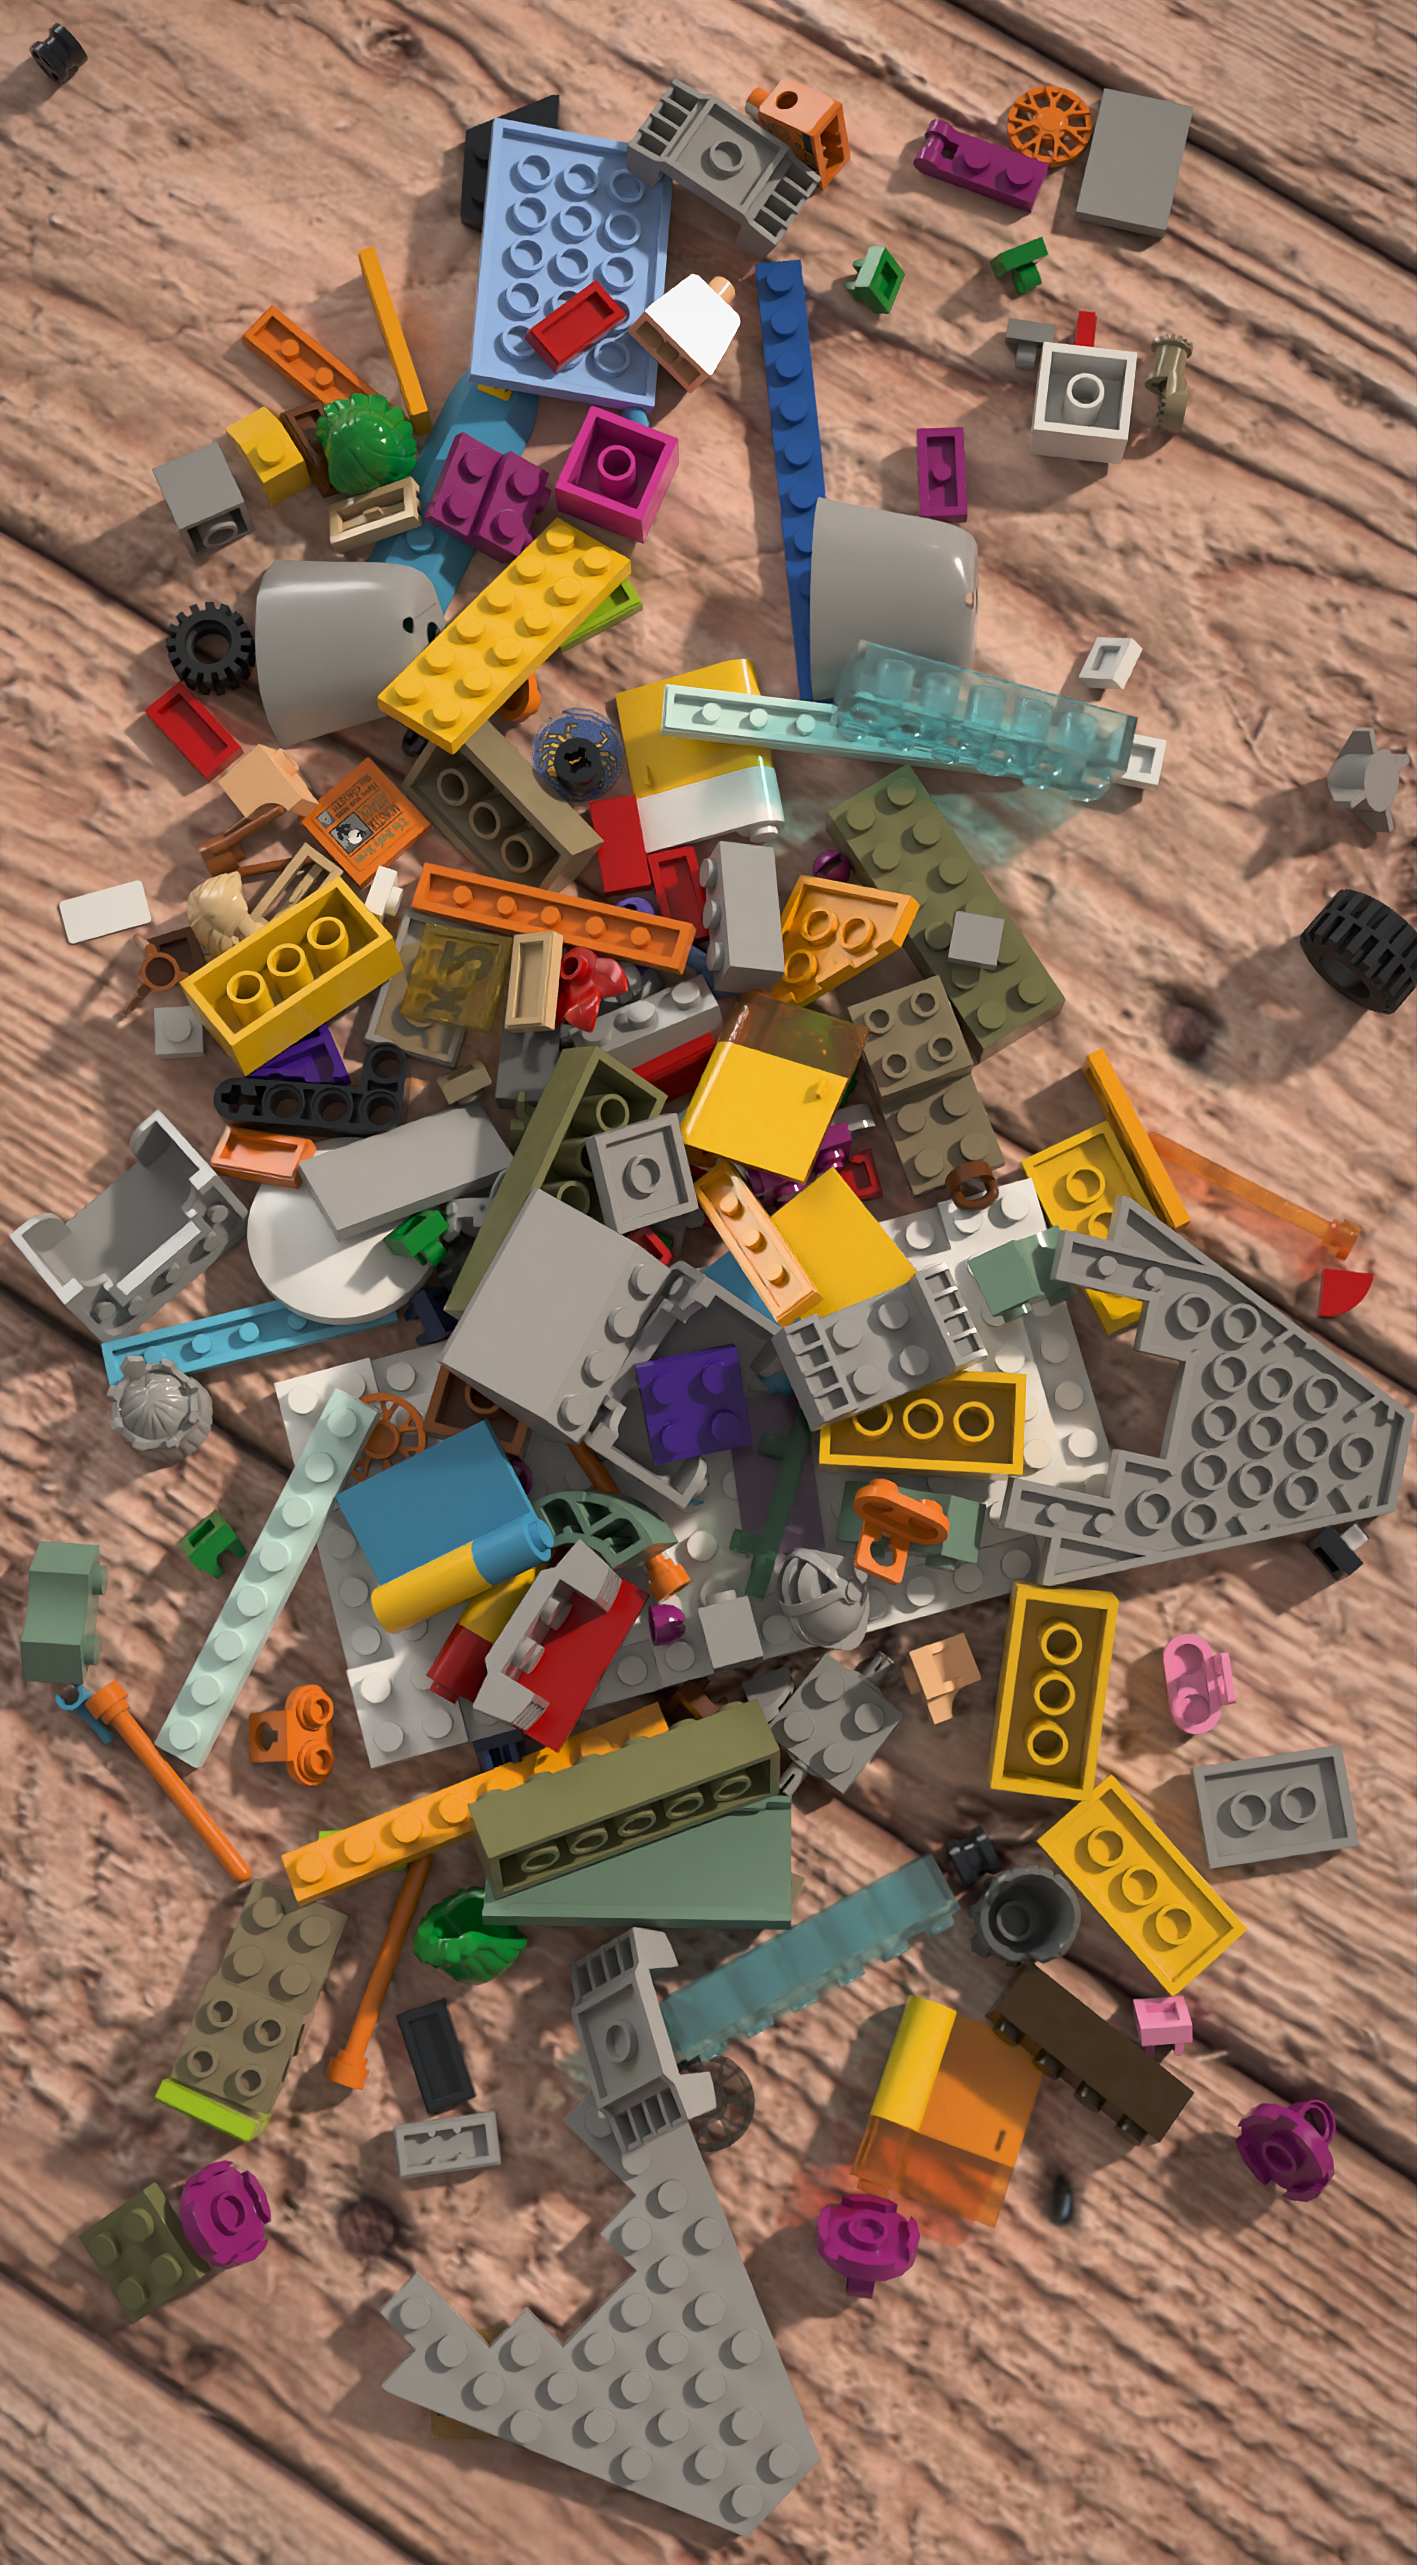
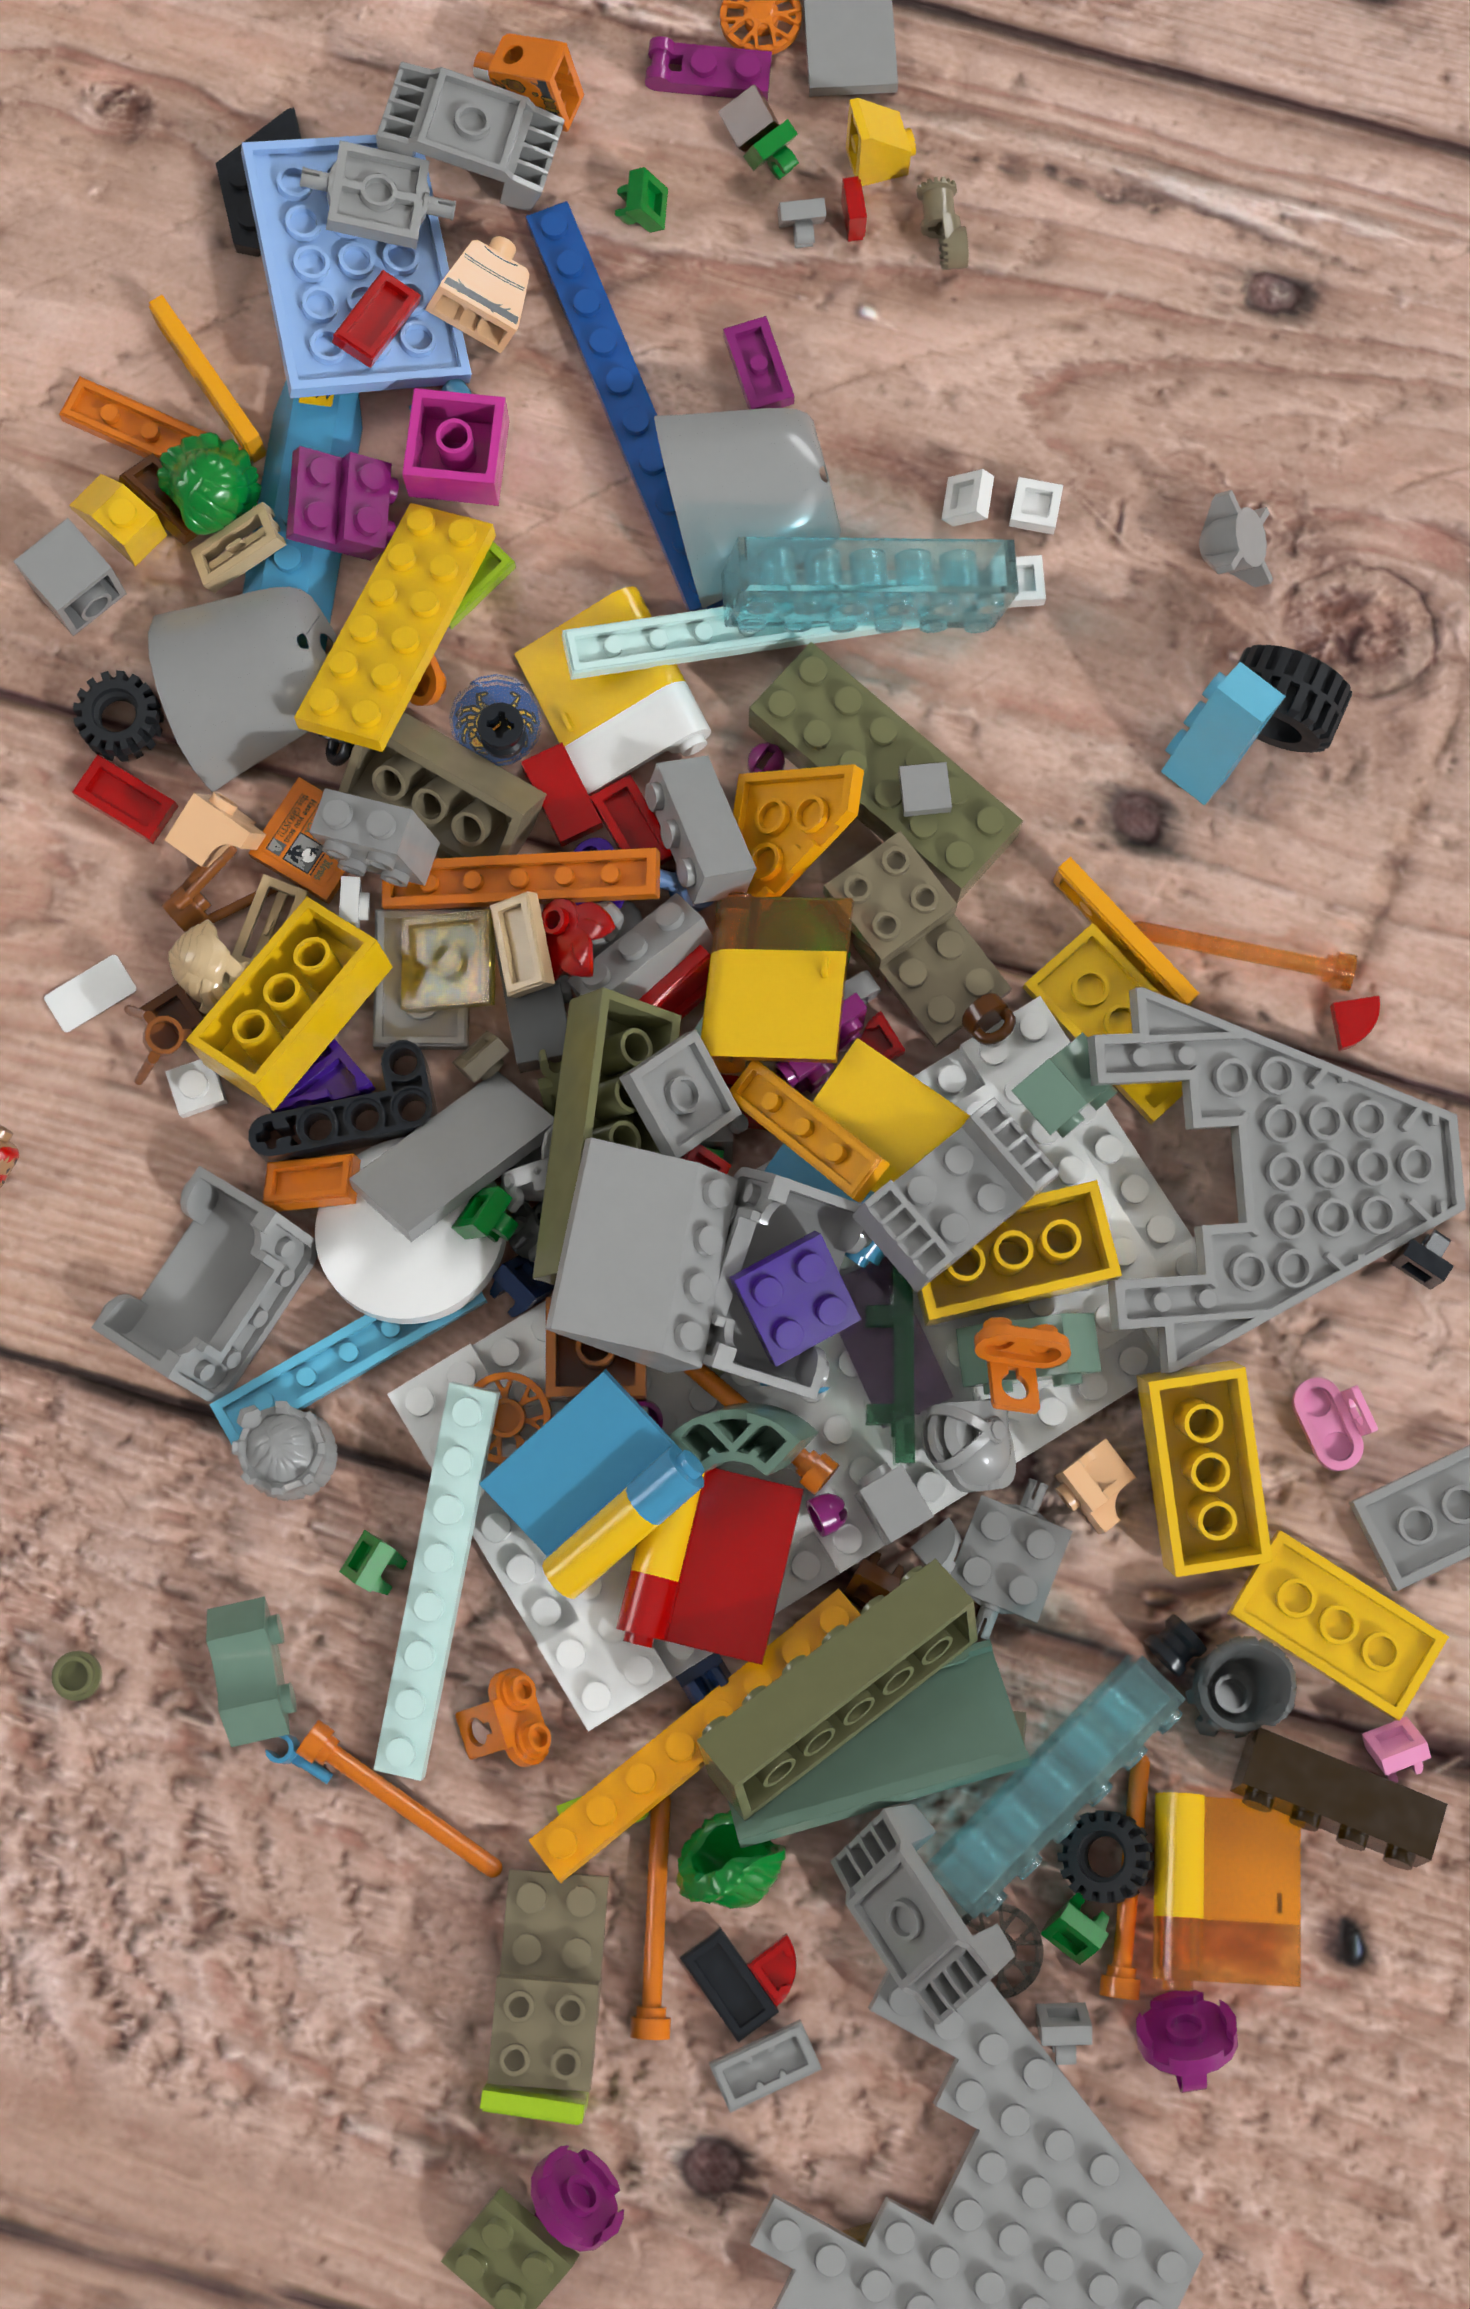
camera: 20 degrees left, 0 degrees up
light grey plate [472,1539,622,1731] -> none
white brick [1028,342,1137,465] -> none
none -> light grey plate [300,141,456,249]
none -> light grey brick [310,788,440,887]
none -> tile [718,84,780,153]
none -> red tile [747,1933,797,2007]
none -> yellow slope [846,98,916,186]
none -> white plate [1009,477,1063,535]
none -> light grey tile [1036,2002,1092,2065]
none -> green tile [1040,1893,1110,1965]
none -> black tyre [1057,1810,1154,1903]
none -> orange piece [1099,1753,1150,2000]
none -> medium azure brick [1161,662,1286,806]

